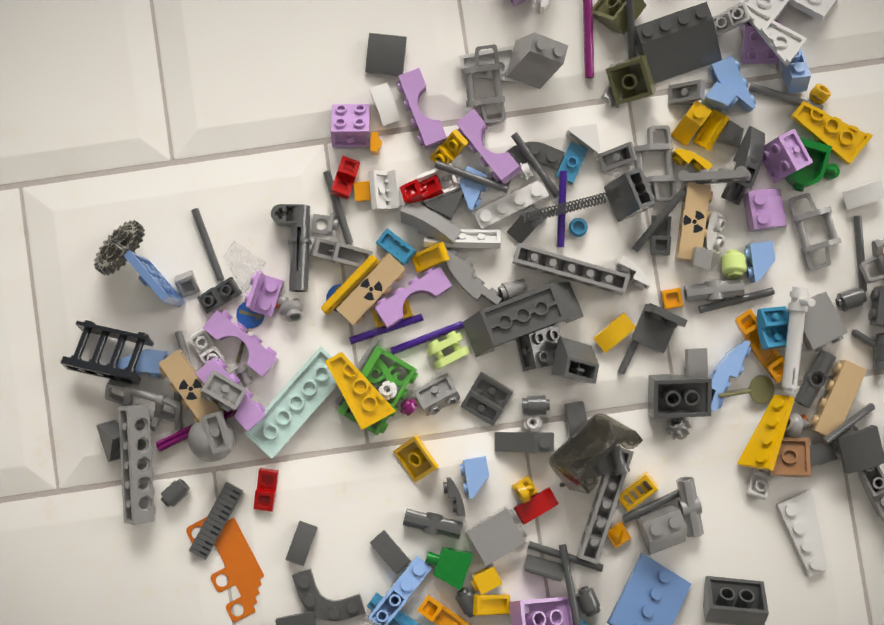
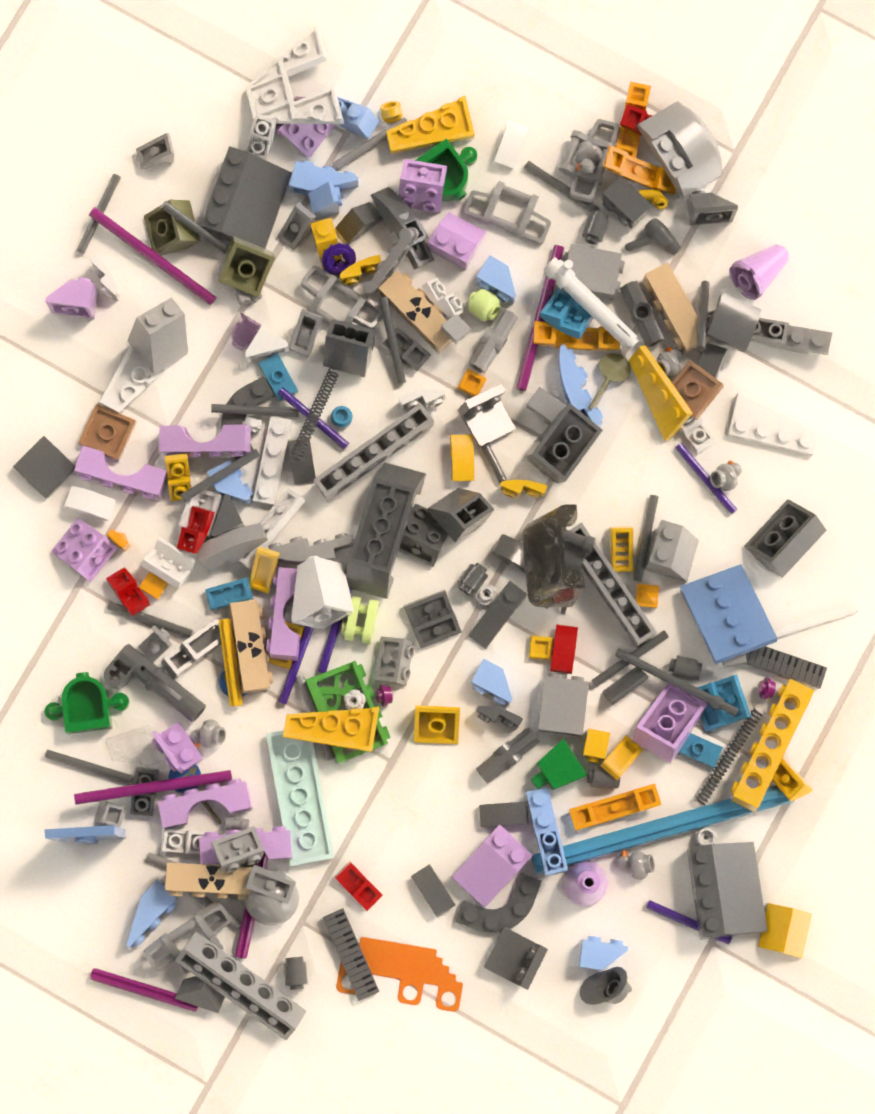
camera: 55 degrees left, 5 degrees down
black fence [60,320,154,386] -> none
clear smoke gear [93,220,145,276] -> none
light grey bar [462,44,506,123] -> none
light grey cone [498,278,527,301] -> none
yellow tile [515,483,535,503] -> none
light grey gear [666,417,691,440] -> none
light grey piece [676,476,704,538] -> none
yellow tile [693,109,730,151] -> none
dark grey bar [698,287,775,314] -> none
none -> green piece [44,672,130,734]
none -> magenta piece [74,770,232,805]
none -> medium nougat tile [78,404,137,461]
none -> magenta axle [90,968,198,1012]
none -> clear purple window [231,312,262,351]
none -> white slope [291,556,354,630]
none -> dark purple gear [321,242,356,275]
none -> lavender slope [451,825,533,908]
none -> yellow slope [499,480,547,498]
none -> magenta piece [516,245,564,391]
none -> dark purple bar [675,442,738,515]
none -> light grey animal [710,460,742,491]

